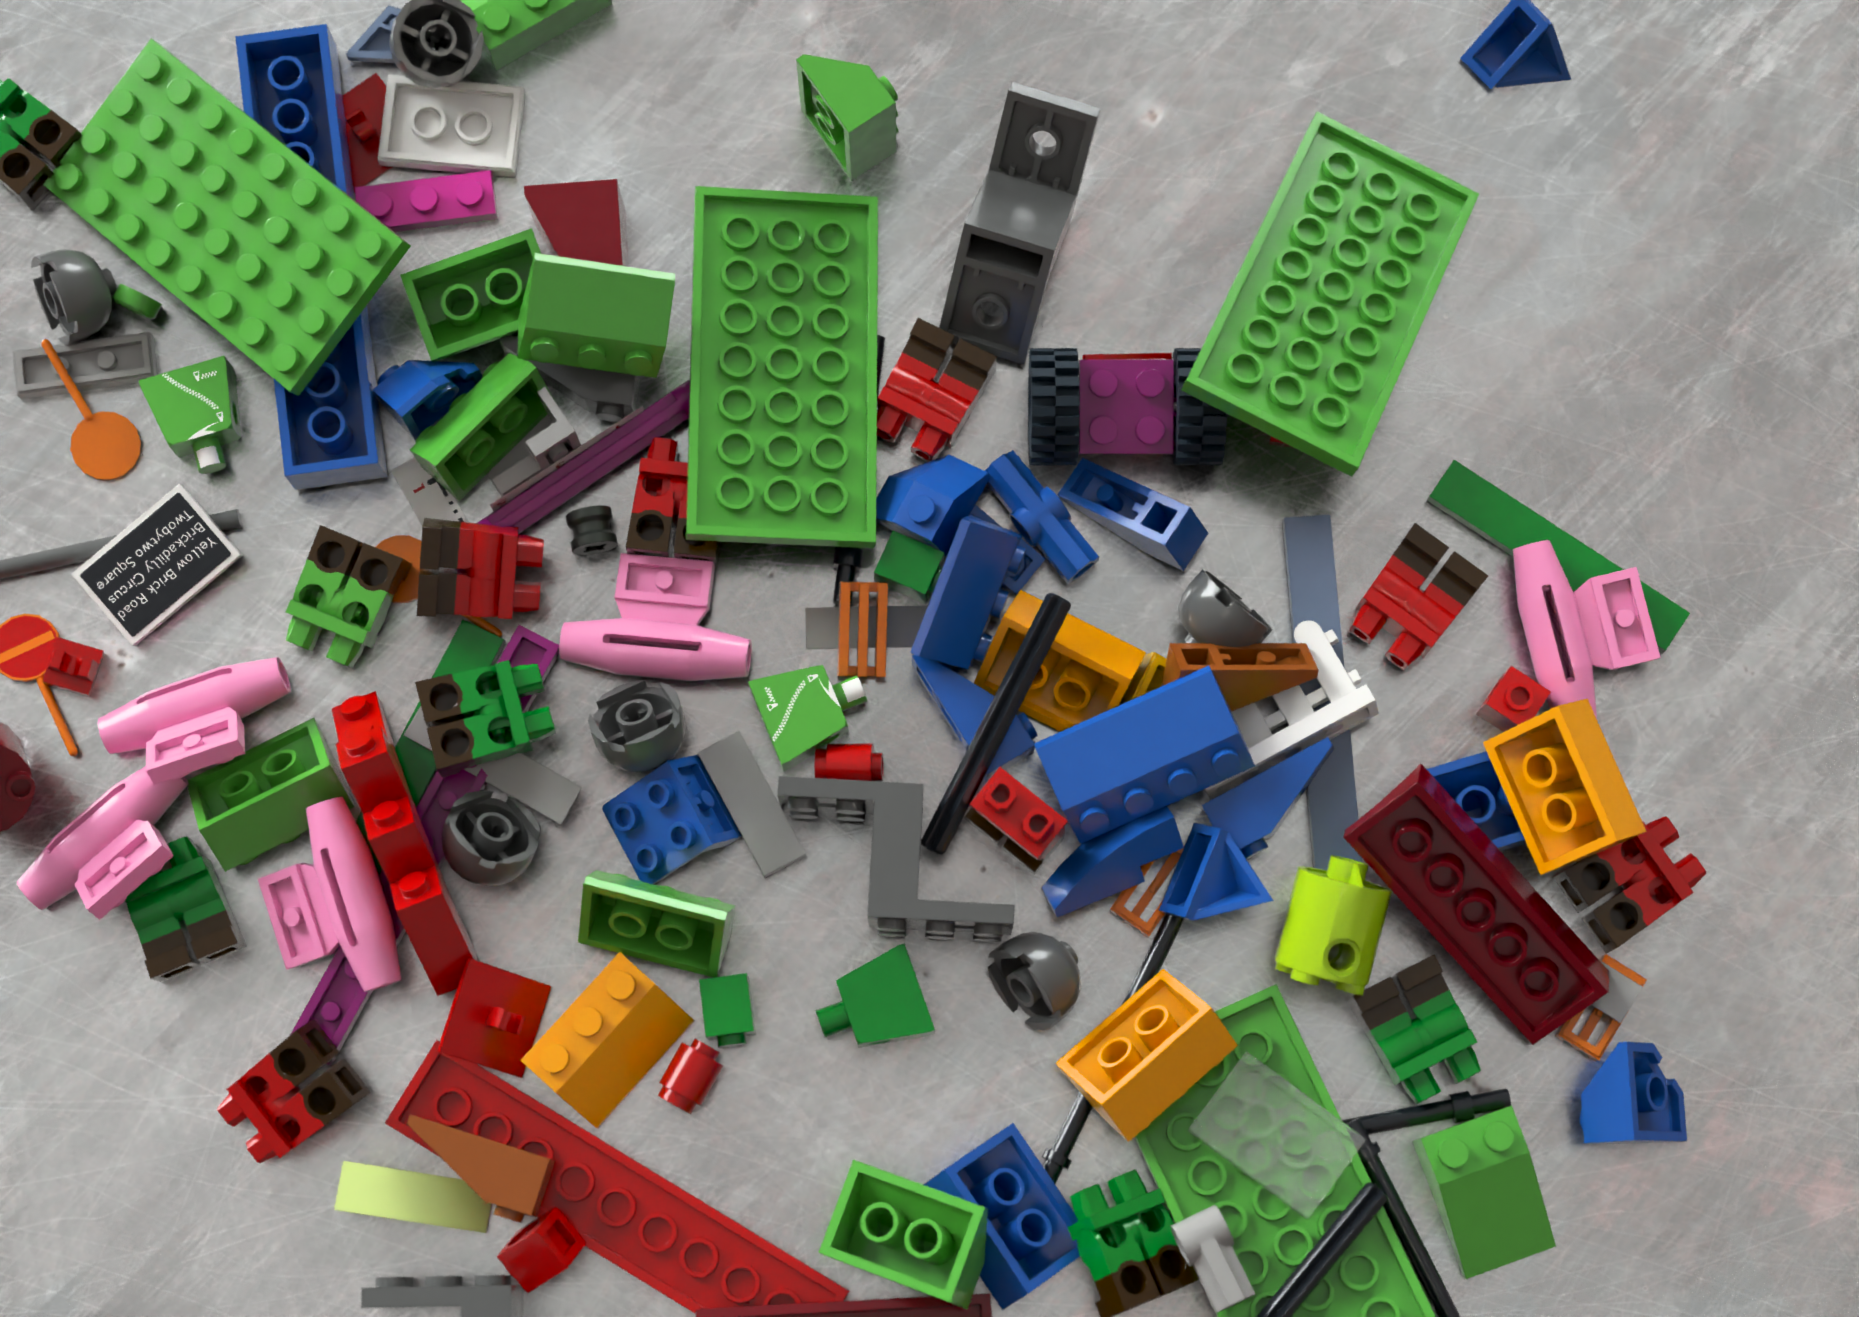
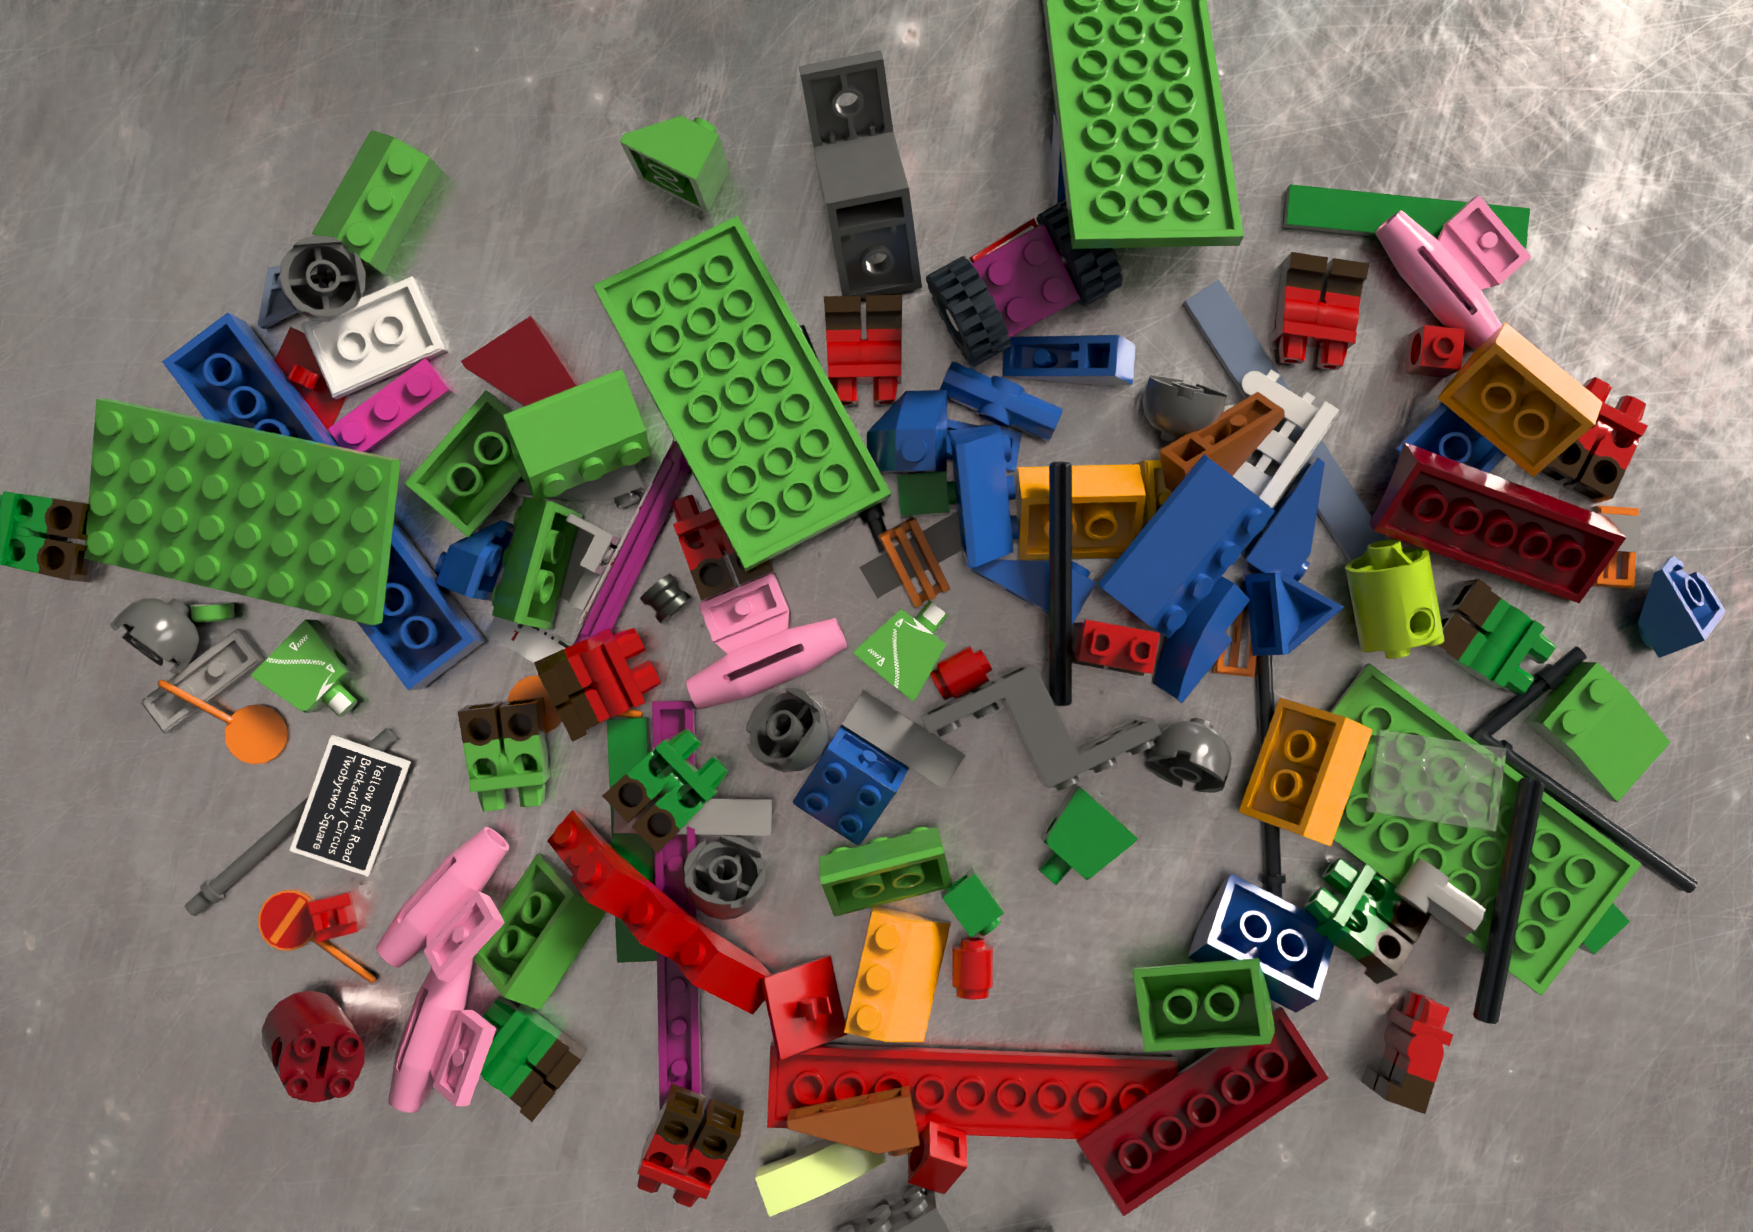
camera: 25 degrees left, 10 degrees up
bright pink plate [258,797,402,992] -> none

